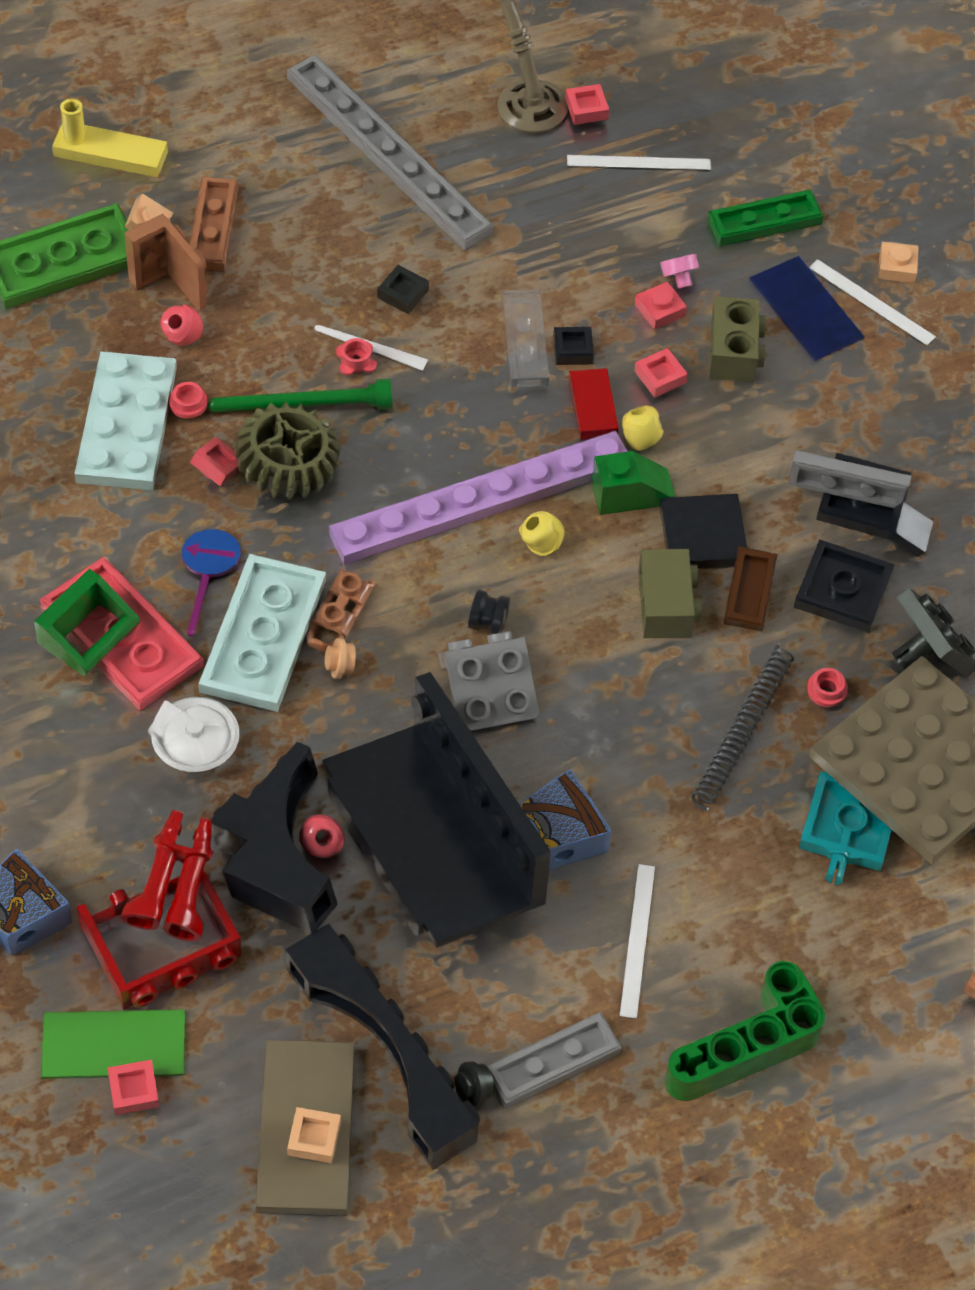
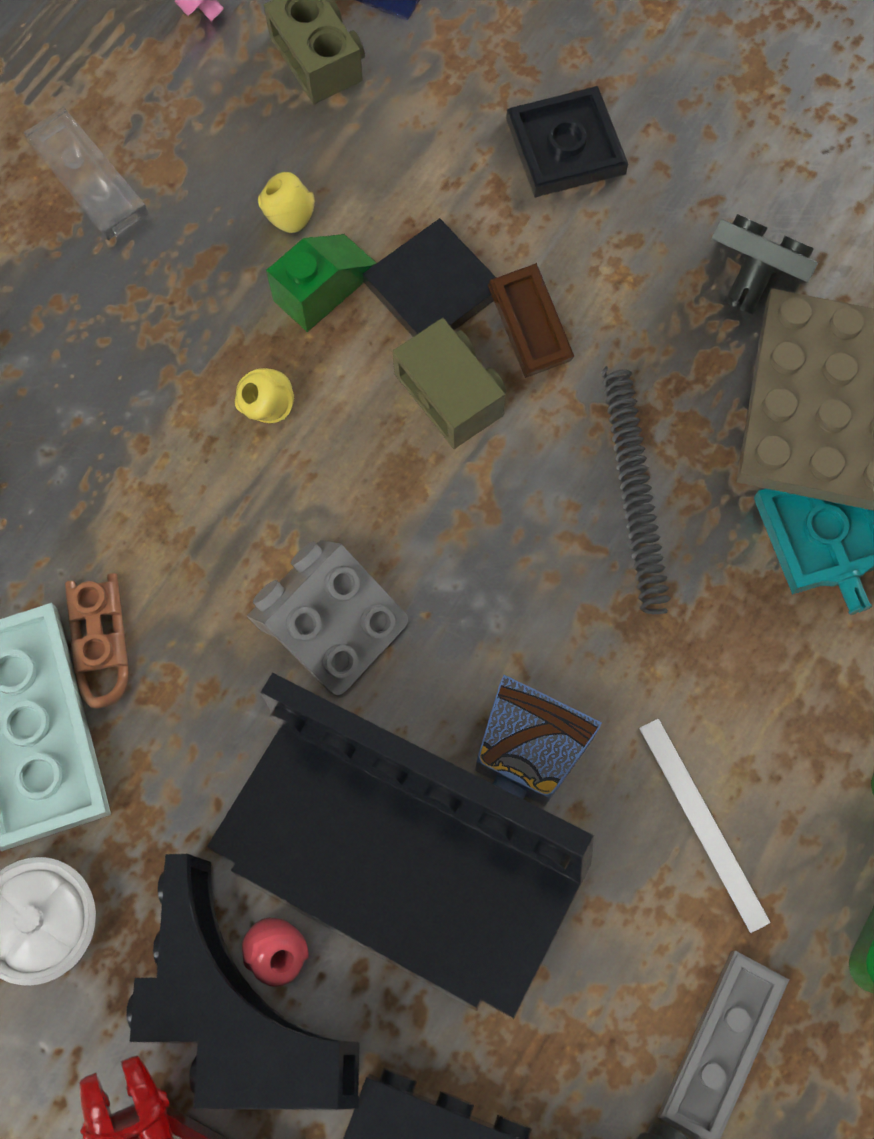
camera: 30 degrees left, 15 degrees up
light nougat plate [325,638,356,679] -> none
lavender plate [329,431,628,565] -> none
black wheel [468,590,510,634] -> none
black tile [553,327,594,365] -> none
red tile [569,368,619,440] -> none
coral plate [634,348,688,398] -> none
coral plate [635,282,687,330] -> none
light grey tile [788,450,911,508] -> none
black tile [794,539,895,633] -> none
coral plate [807,668,848,707] -> none
tile [887,502,933,557] -> none

